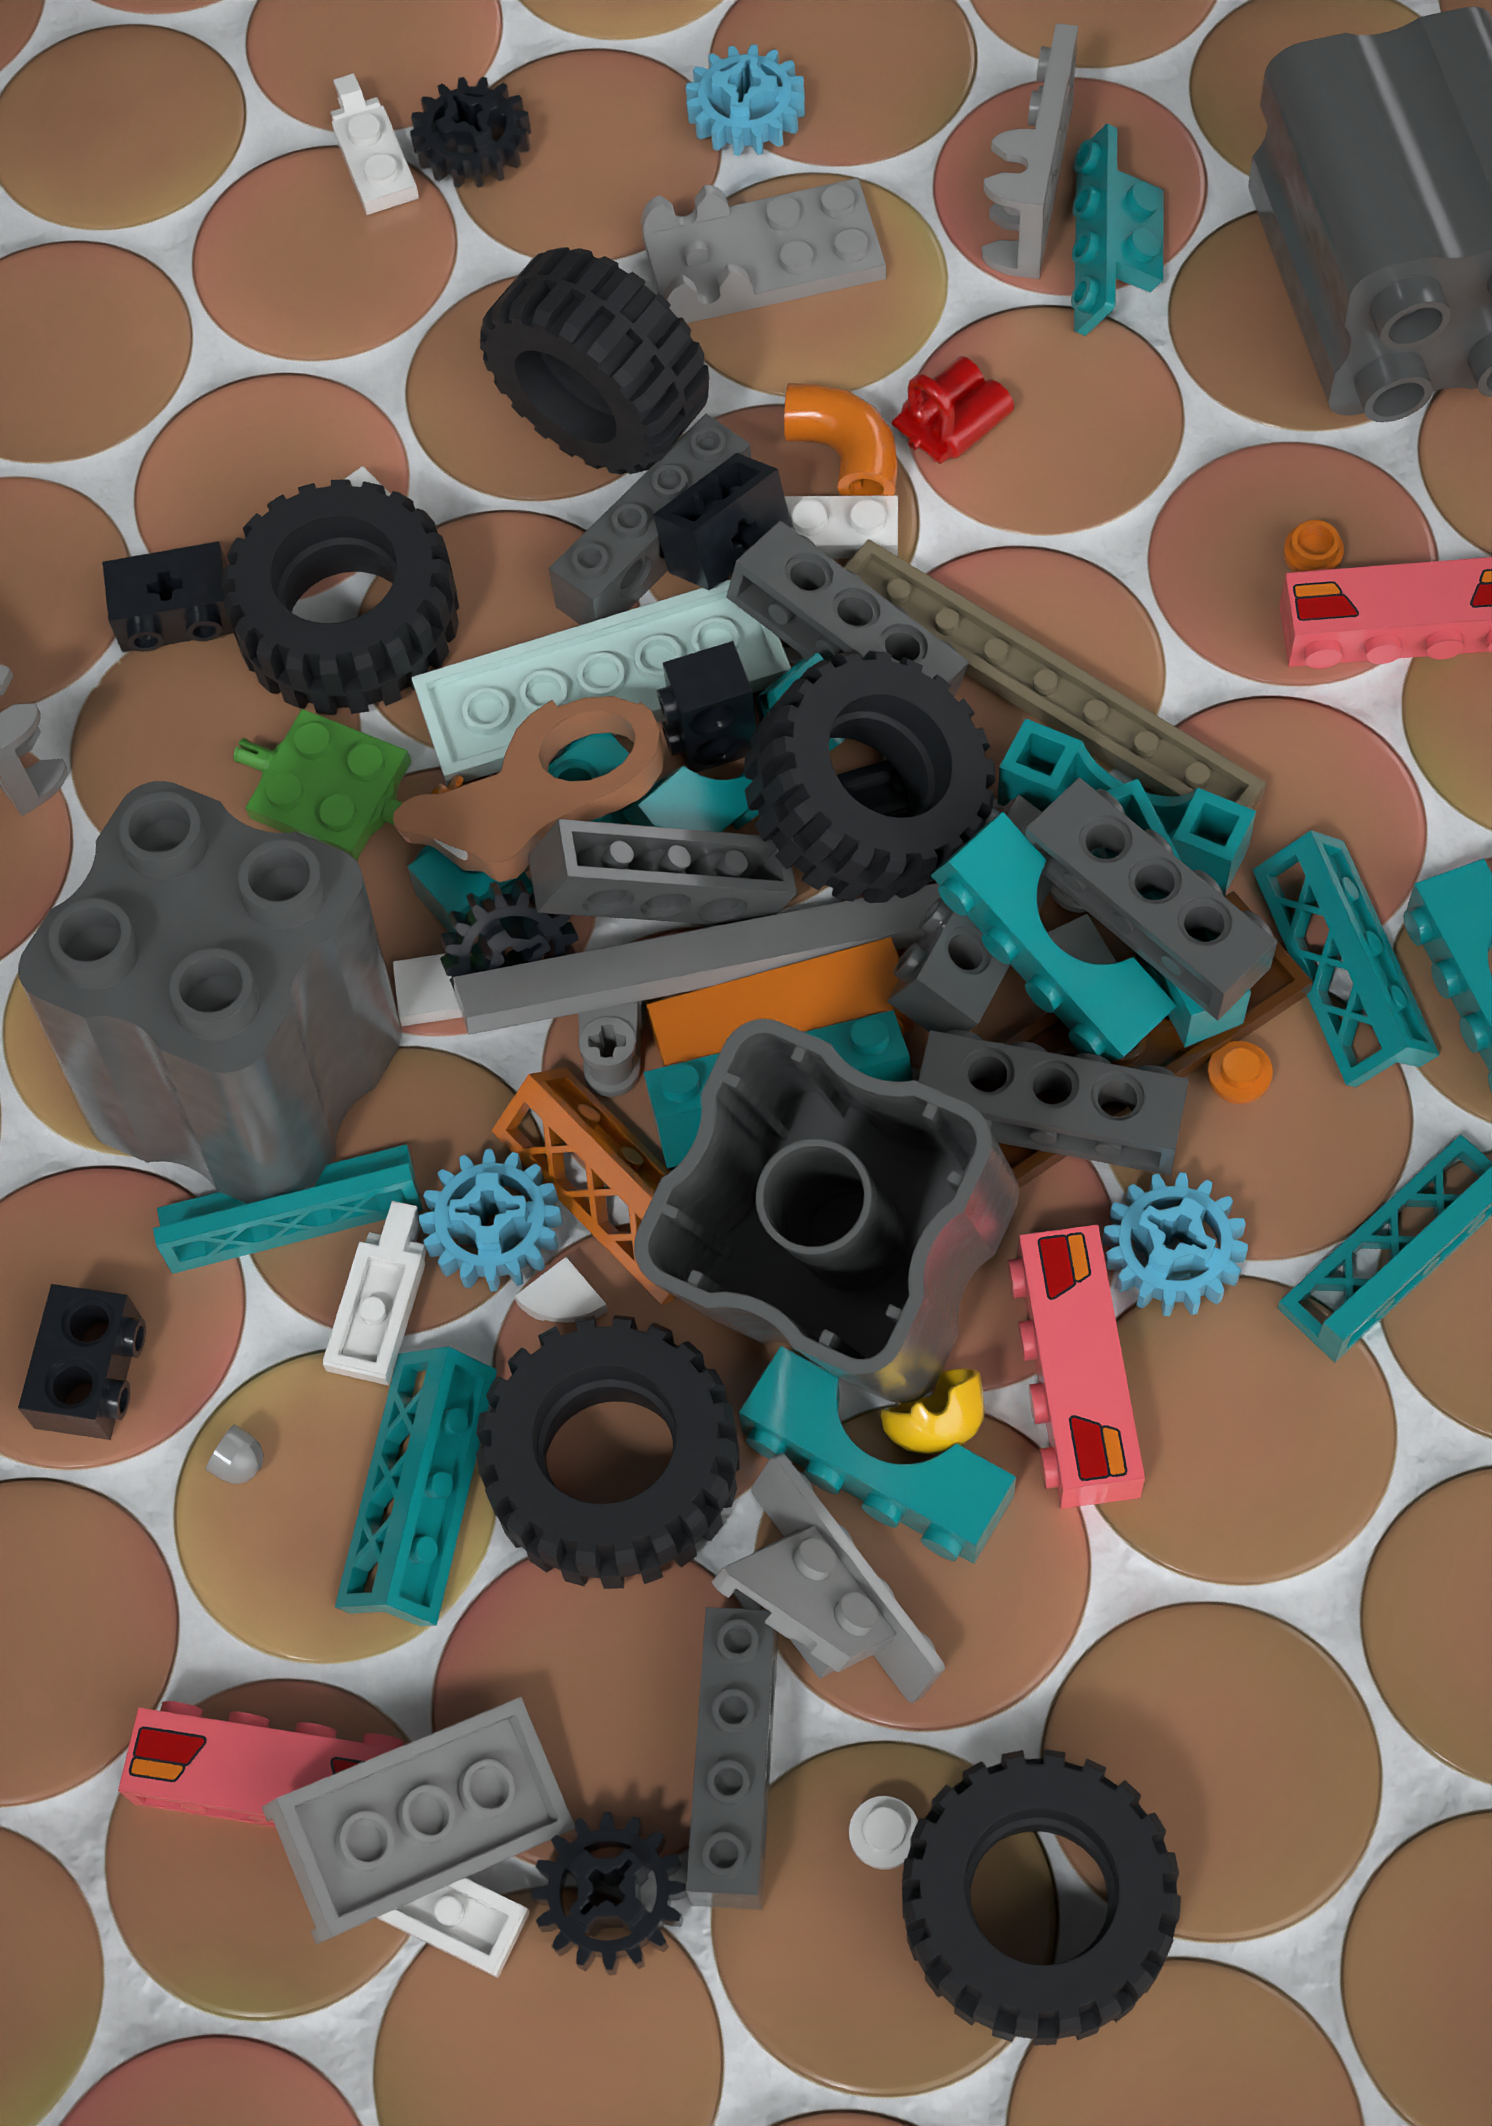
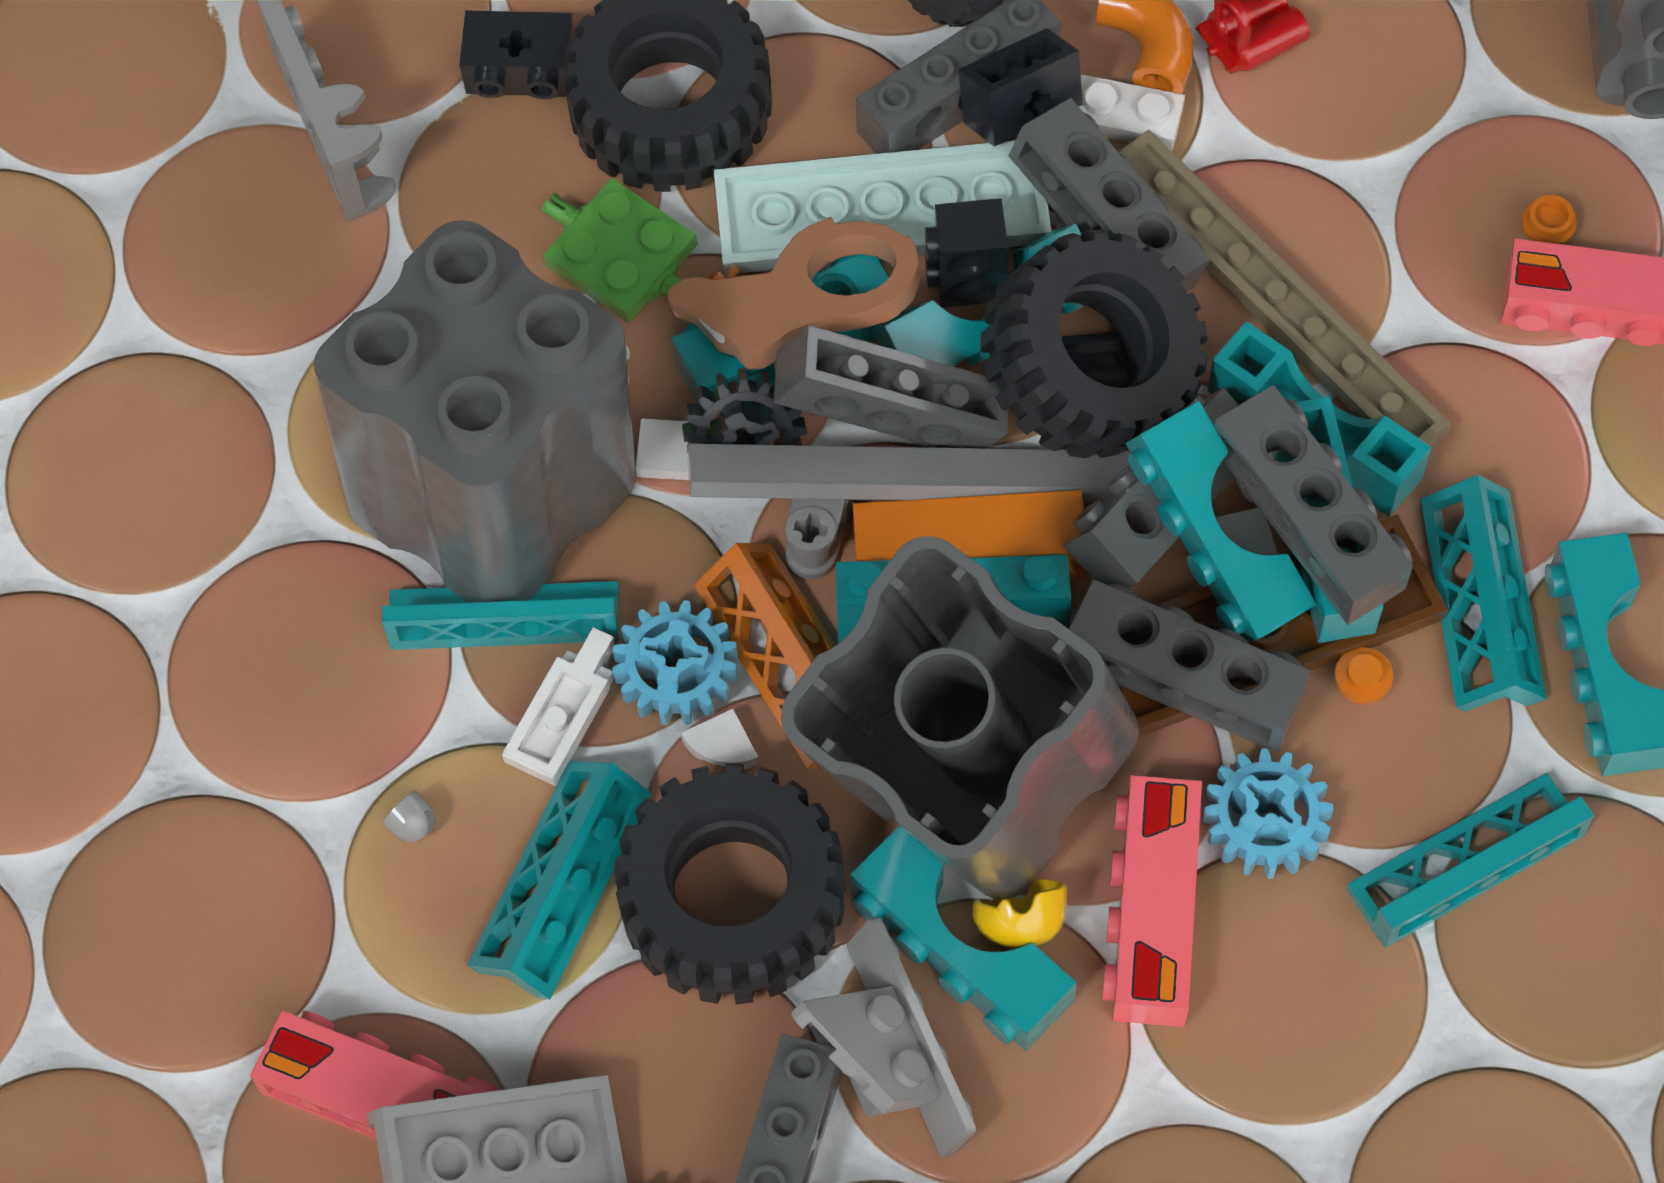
camera: 10 degrees right, 0 degrees up
black brick [18,1284,146,1440] -> none

